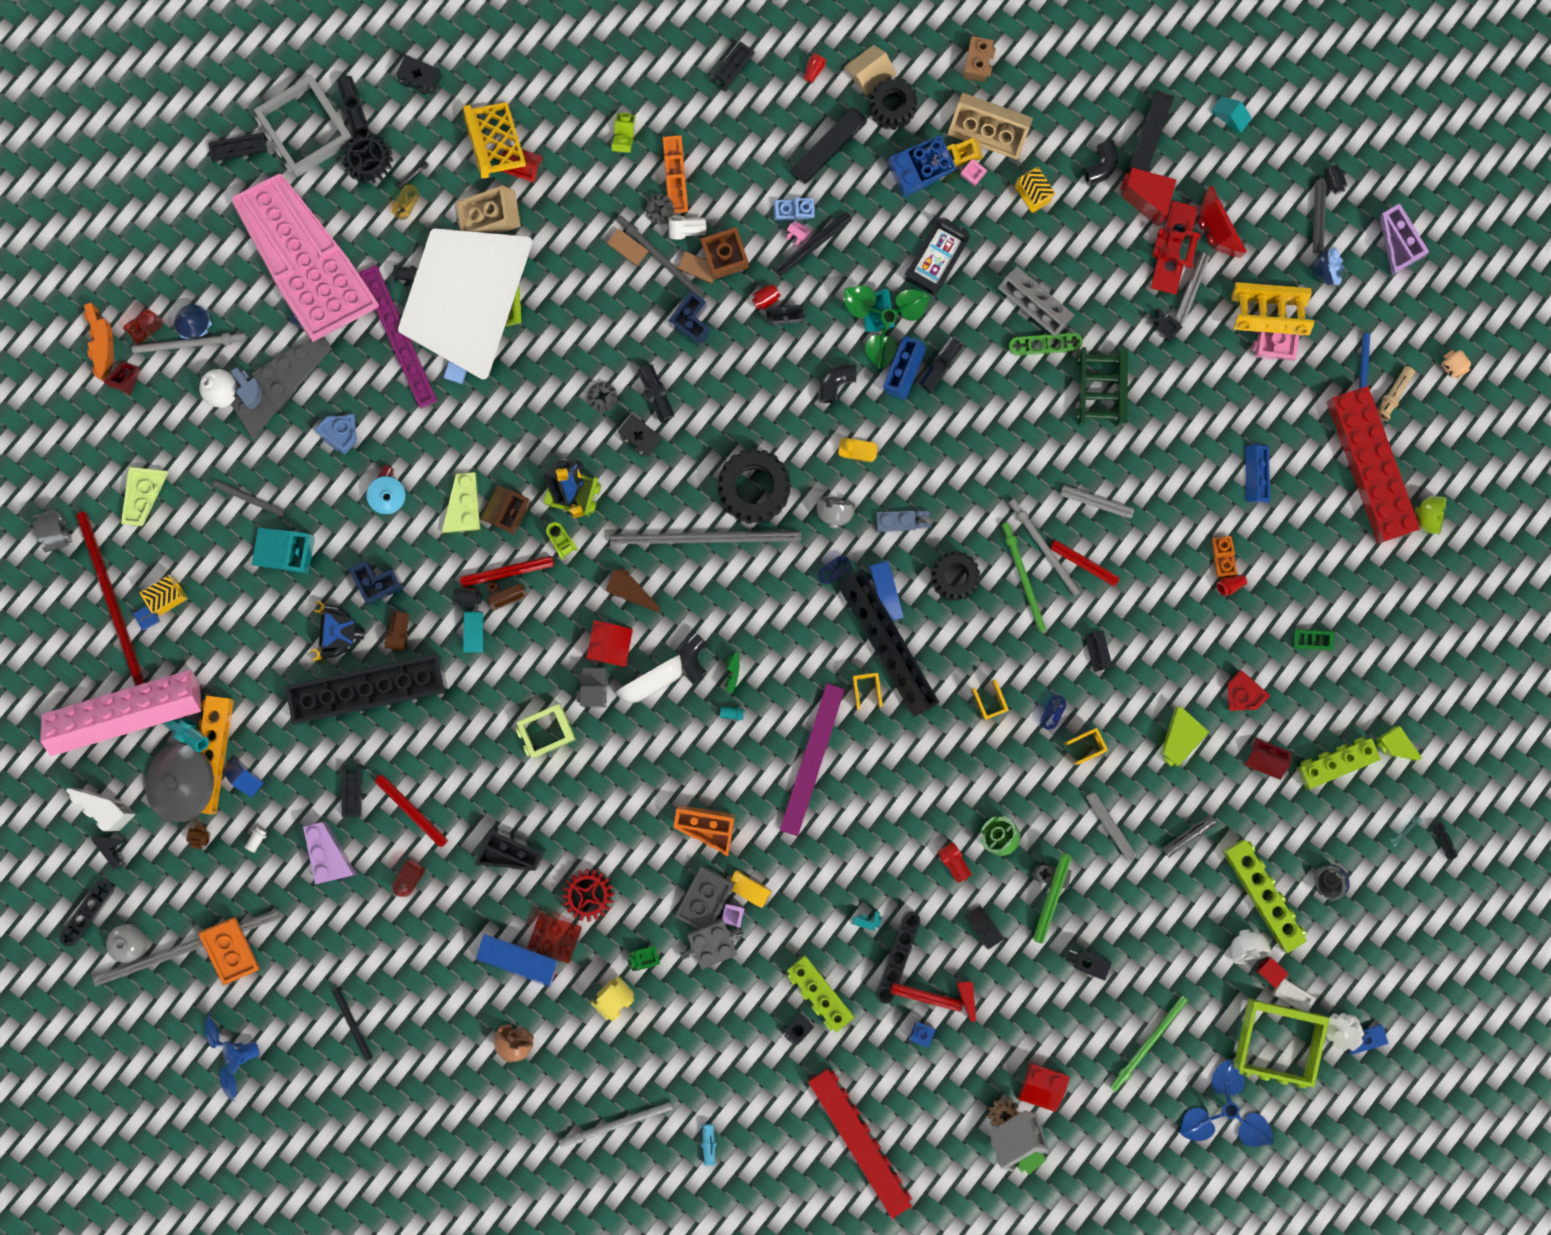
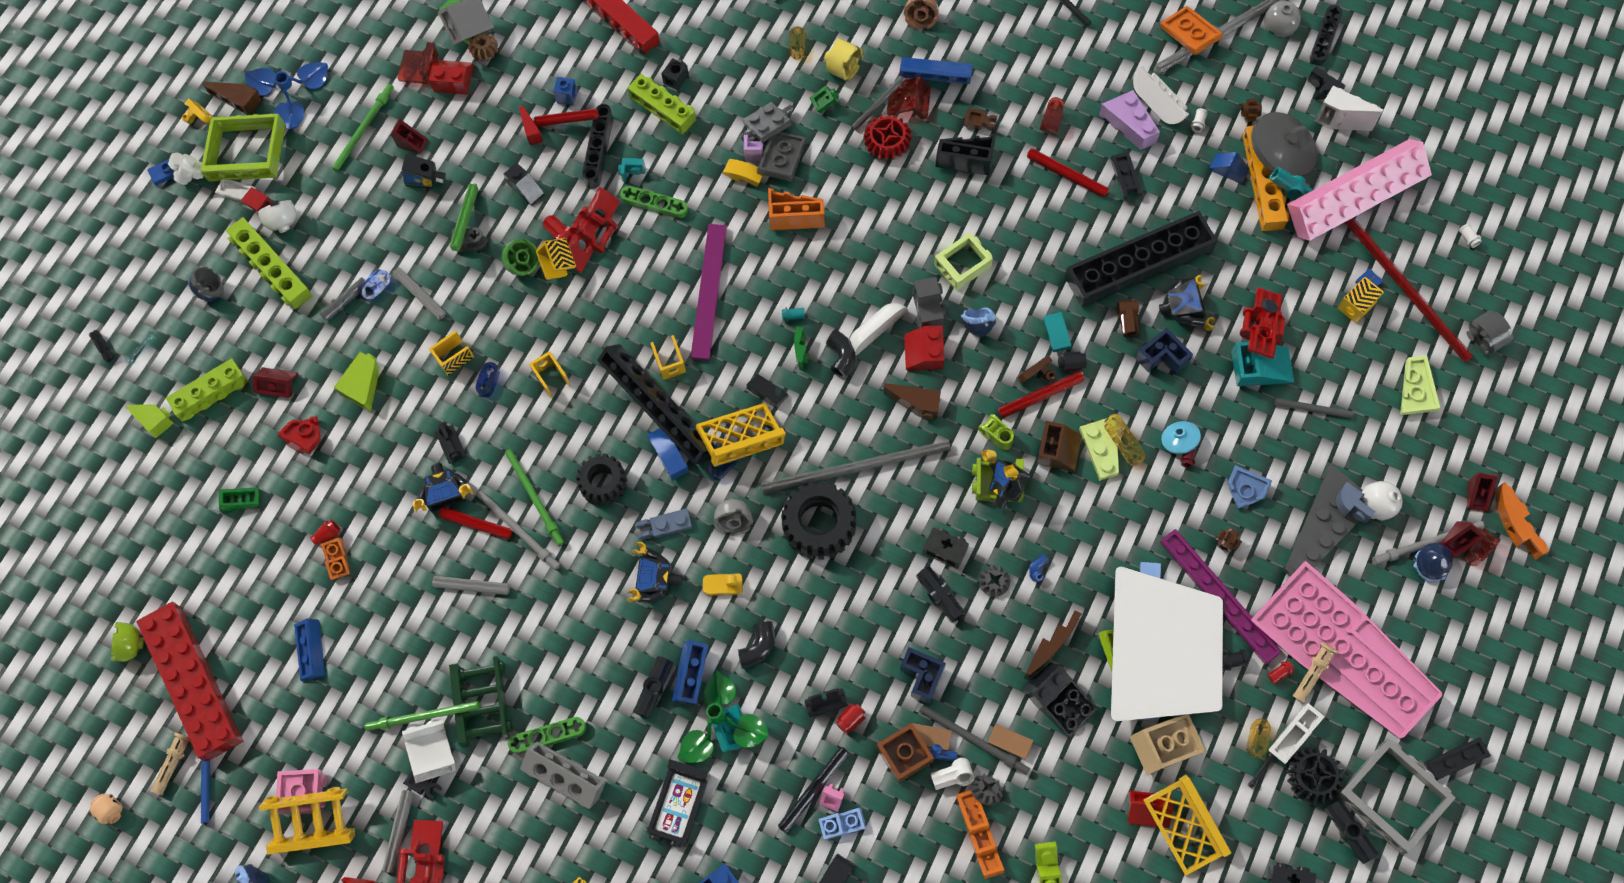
camera: 175 degrees right, 15 degrees down
none -> yellow piece [182,98,213,125]
none -> reddish brown slope [202,82,262,115]
none -> clear blue beam [359,269,391,300]
none -> bright green bar [365,701,480,731]
none -> dark red slope [390,119,428,154]
none -> clear red bracket [397,42,439,84]
none -> white panel [402,719,456,783]
none -> torso [412,463,474,513]
none -> piece [536,238,576,280]
none -> red piece [568,187,620,273]
none -> bright green beam [620,186,688,219]
none -> torso [627,542,682,604]
none -> yellow fence [696,403,786,467]
none -> black slope [746,374,788,409]
none -> clear yellow beam [789,26,806,60]
none -> dark grey piece [851,75,906,131]
none -> blue arm [930,744,957,762]
none -> hair [961,308,996,338]
none -> reddish brown plate [964,108,997,131]
none -> black slope [1023,662,1097,738]
none -> reddish brown slope [1024,610,1082,679]
none -> blue arm [1029,554,1049,582]
none -> clear yellow beam [1104,414,1145,466]
none -> white brick [1133,66,1189,124]
none -> reddish brown gear [1215,528,1242,553]
none -> red piece [1240,287,1285,359]
none -> red pin [1267,661,1295,685]
none -> white slope [1269,703,1325,764]
none -> tan pin [1293,642,1339,702]
none -> dark red slope [1441,521,1486,558]
none -> white pin [1459,223,1482,248]

